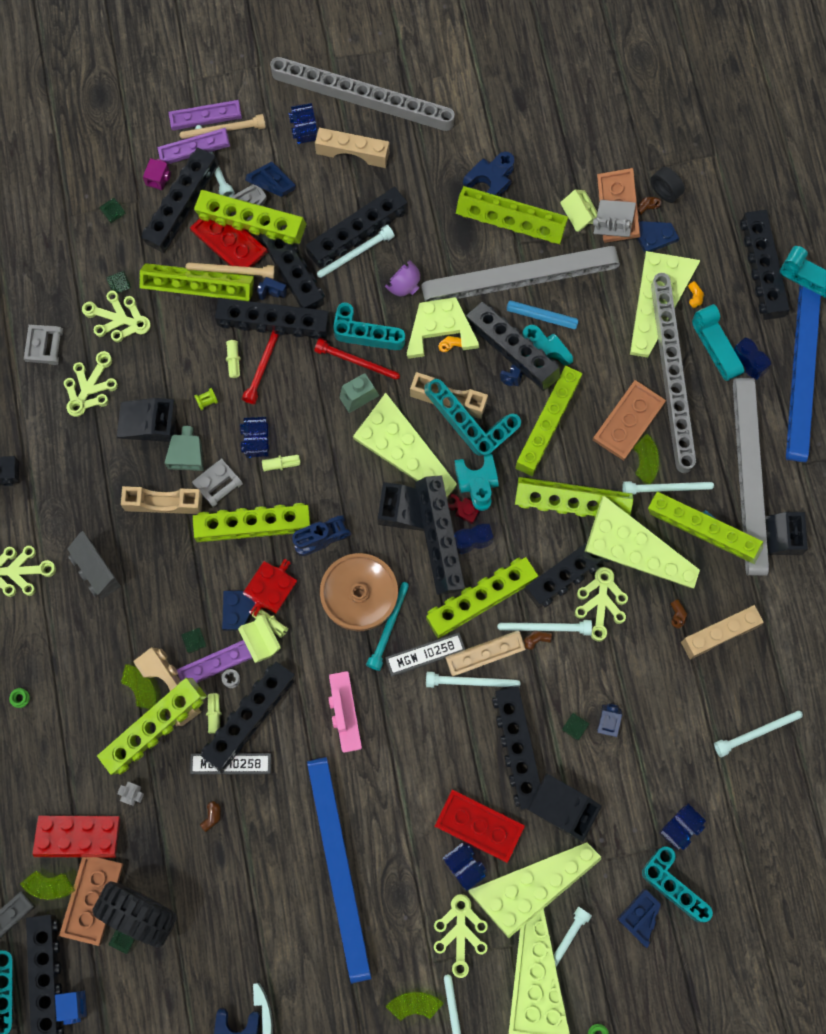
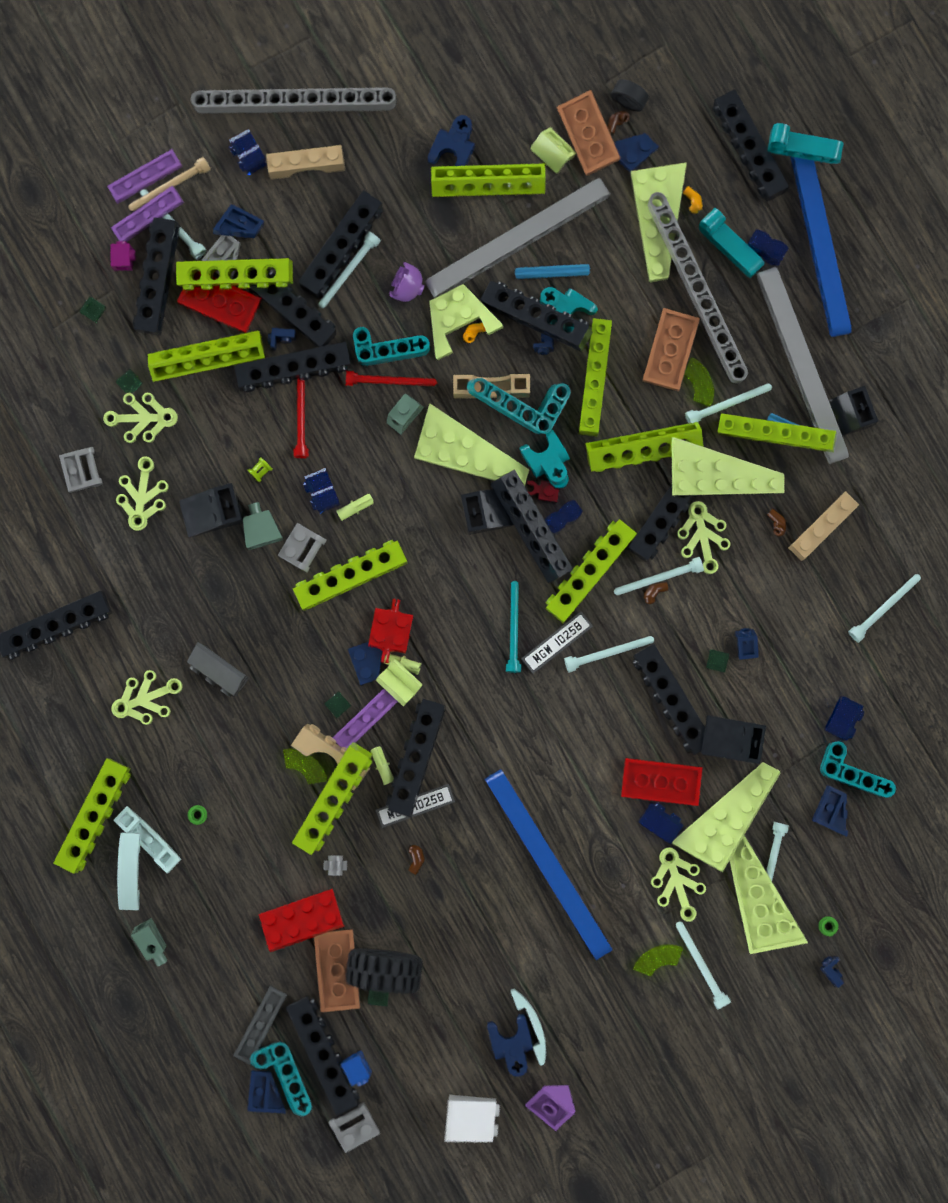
camera: 15 degrees left, 10 degrees up
clear neon green tile [20,871,75,900] -> none
tan arch [121,486,202,514] -> none
tan piece [185,263,275,280] -> none
light grey bush [222,669,240,688] -> none
yellowish green axle [226,340,241,378] -> none
dark blue piece [292,515,351,556] -> none
medium nougat dish [320,553,398,631] -> none
bright pink bracket [328,671,362,753] -> none
tan tile [445,630,526,677] -> none
light grey hinge [593,200,636,237] -> none

